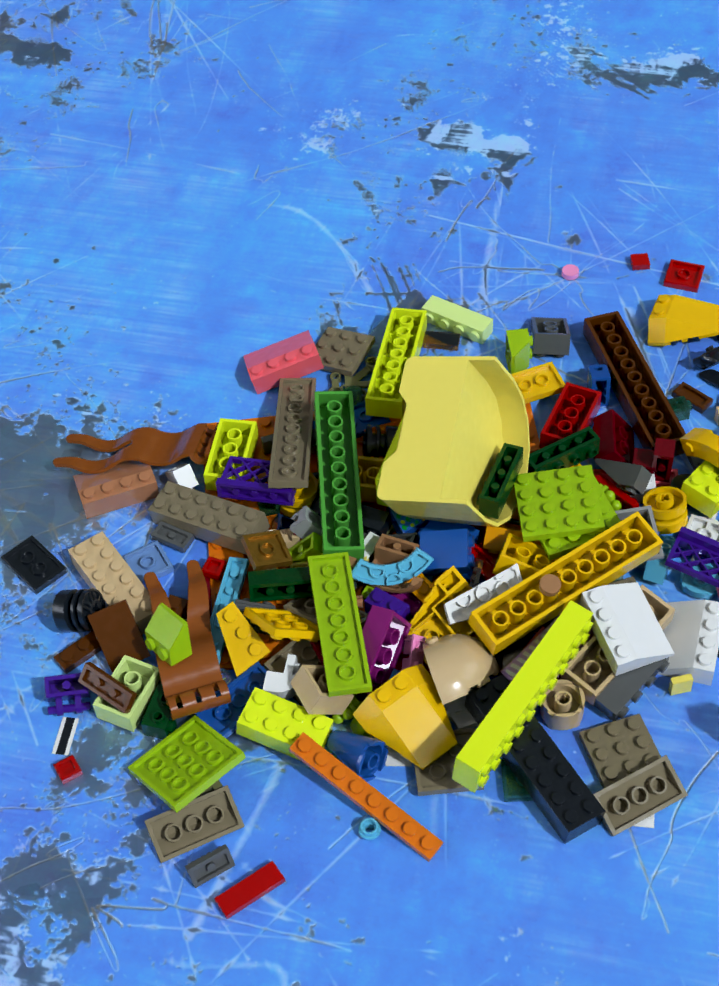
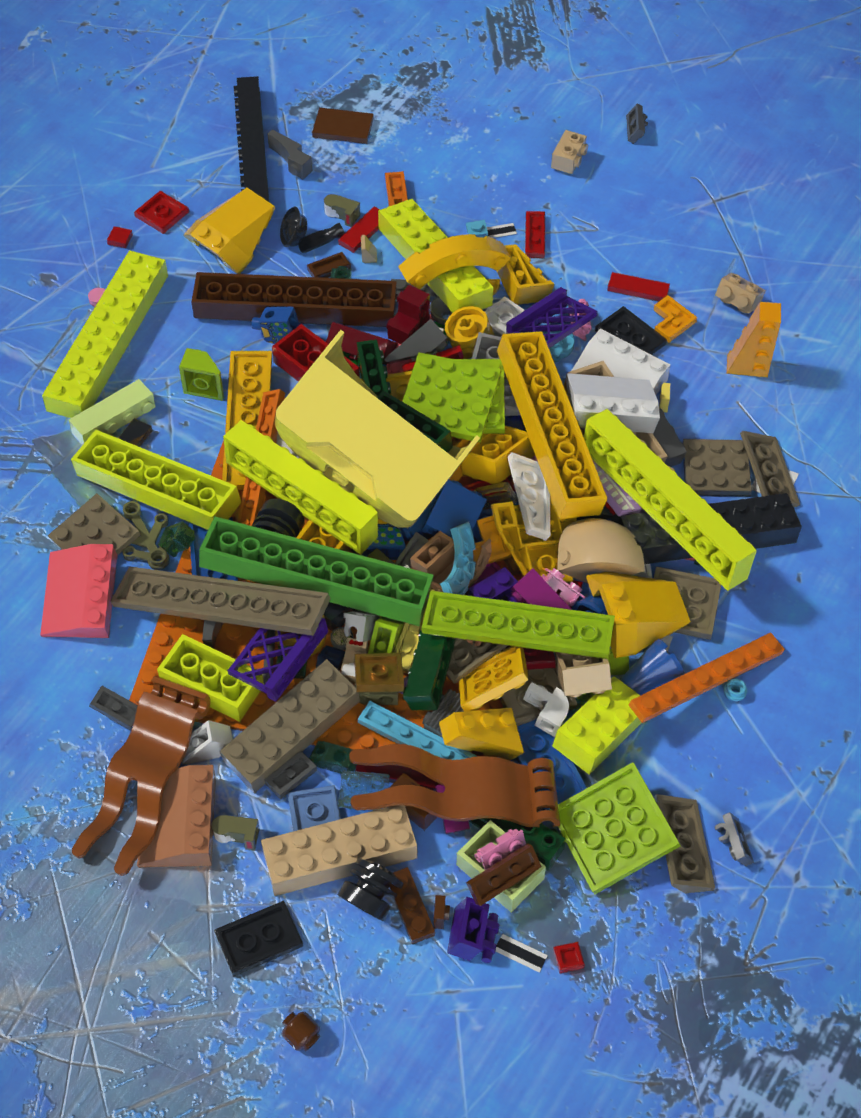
camera: 75 degrees left, 5 degrees up
reddish brown tile [87,599,151,673] -> none
lime slope [145,603,192,666] -> none
red tile [201,556,227,580] -> none
red tile [214,861,285,919] -> none
dark grey slope [531,317,571,357] -> none
medium nougat tile [539,574,561,597] -> none
none -> neon yellow brick [42,250,168,418]
none -> dark grey plate [89,685,138,730]
none -> olive leg [212,815,260,851]
none -> clear green leg [309,741,357,780]
none -> clear light blue bracket [338,771,390,811]
none -> reddish brown plate [434,895,450,929]
none -> bright pink hinge [474,829,526,870]

